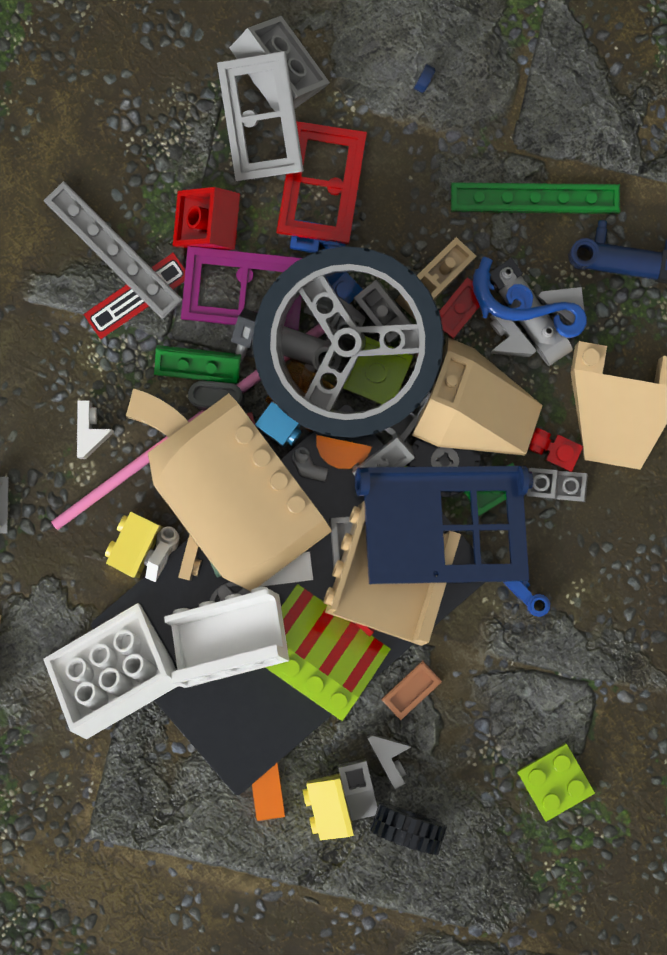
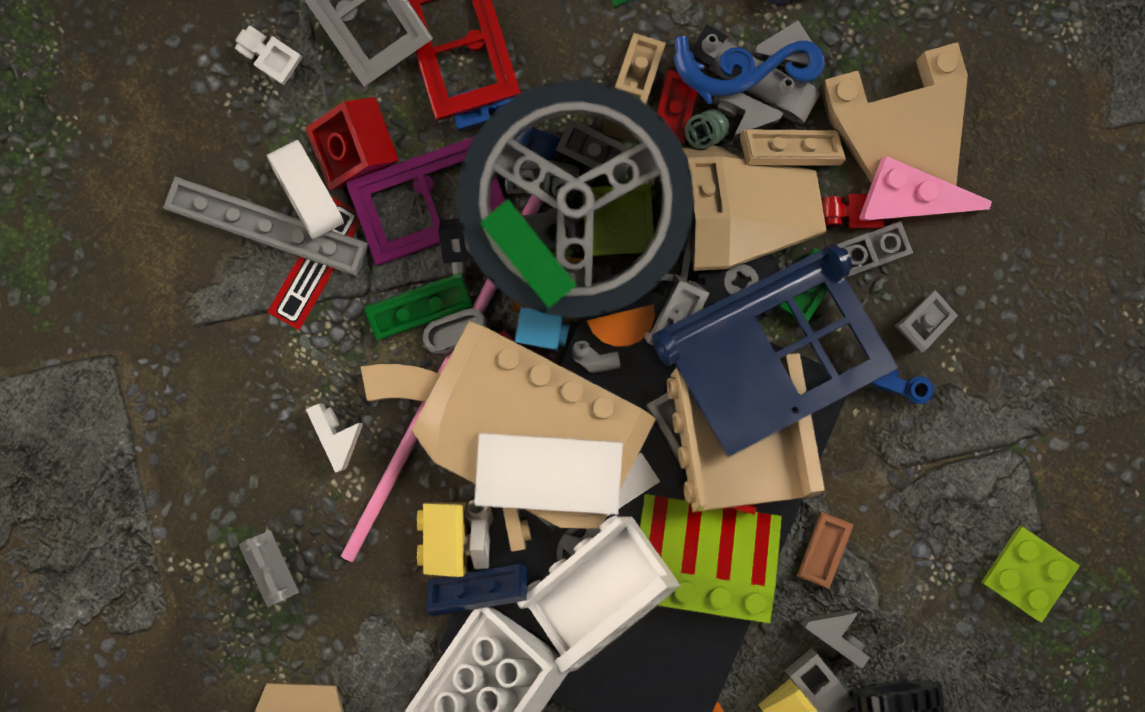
camera: 25 degrees left, 0 degrees up
none -> white plate [234,25,303,85]
none -> white beam [266,140,344,239]
none -> dark blue tile [426,563,527,617]
none -> white tile [474,433,623,514]
none -> green tile [479,199,577,308]
none -> sand green wheel [685,109,730,149]
none -> tan tile [740,129,846,166]
none -> bright pink wing [859,156,992,221]
none -> light grey slope [894,290,958,353]

